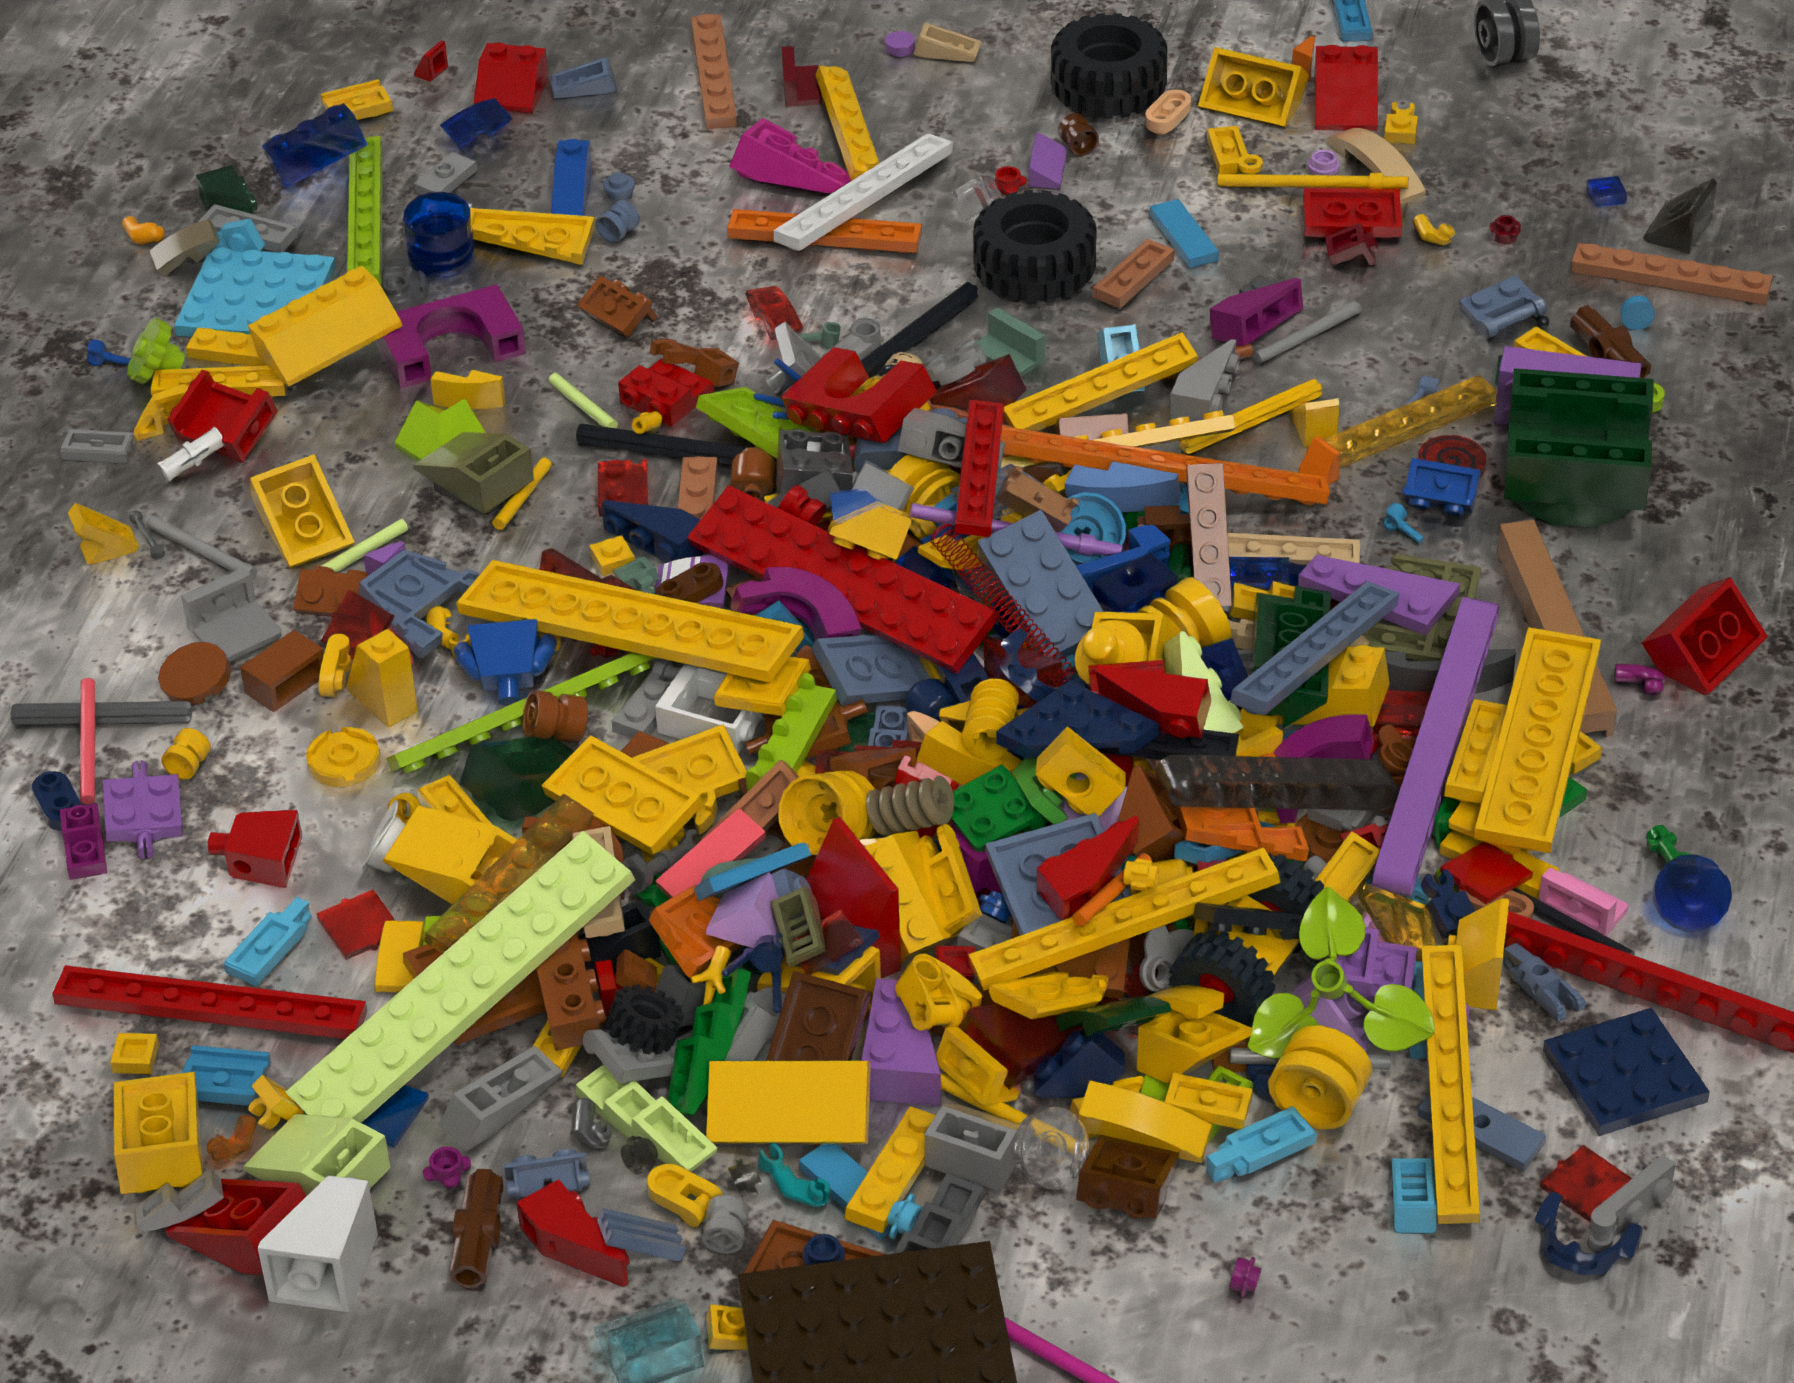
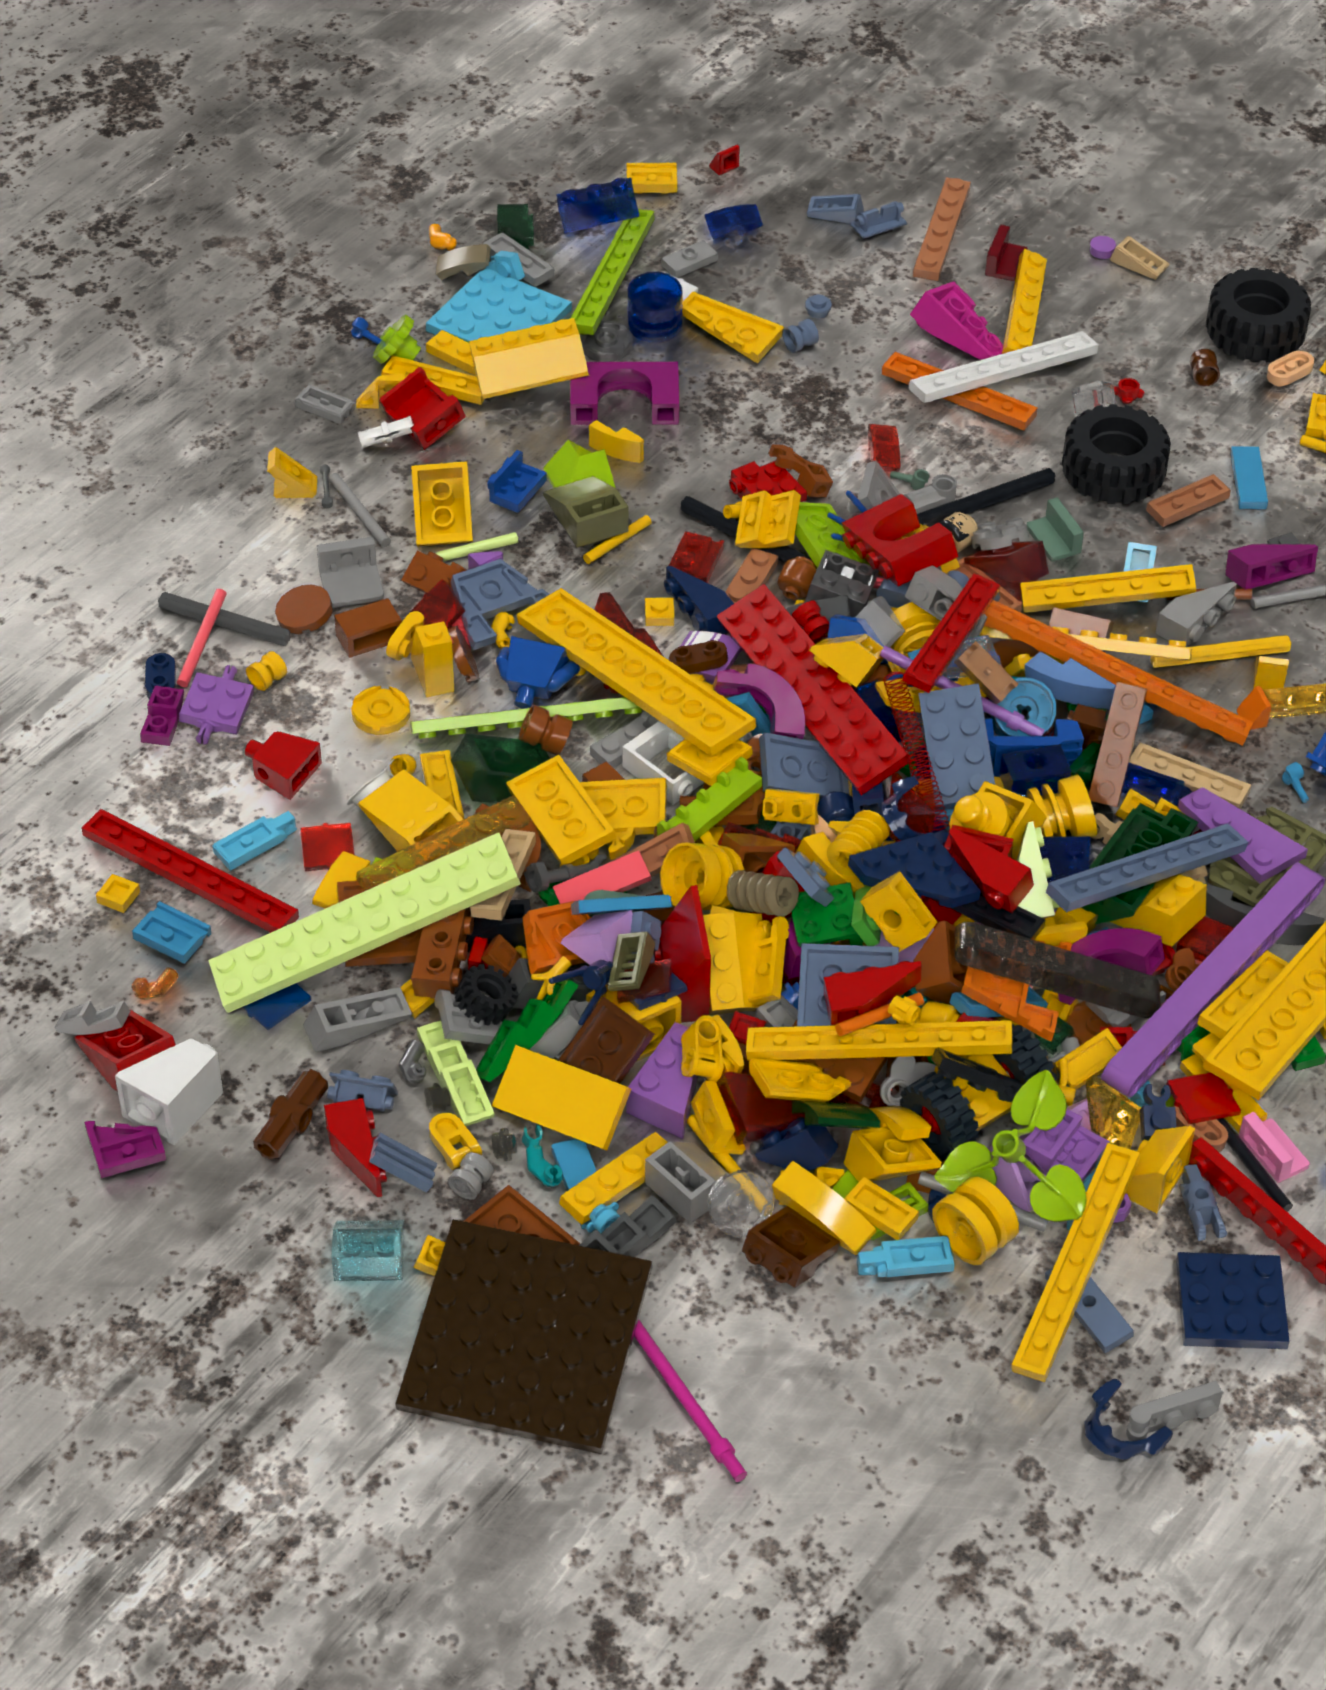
camera: 20 degrees right, 5 degrees up
yellow slope [114,1072,203,1194] -> none
yellowish green slope [243,1114,391,1196] -> none
yellow tile [248,1074,304,1130] -> none
magenta plate [423,1147,471,1188] -> none
red slope [474,42,549,113] -> none
yellowish green bar [548,373,618,428] -> none
blue slope [551,139,593,216] -> none
dark orange bracket [577,275,658,338] -> none
sand green plate [613,556,660,594] -> none
dark blue plate [803,1234,845,1265] -> none
medium lavender slope [1029,133,1067,189] -> none
magenta plate [1229,1257,1262,1297] -> none
medium azure slope [1392,1158,1437,1233] -> none
clear red piece [1539,1145,1633,1222] -> none
none -> magenta wing [84,1121,166,1178]
none -> dark orange tile [447,626,480,683]
none -> blue bracket [487,450,547,513]
none -> yellow slope [735,490,801,548]
none -> yellow hips [762,789,819,825]
none -> sand blue plate [777,847,834,907]
none -> sand blue hinge [850,201,907,239]

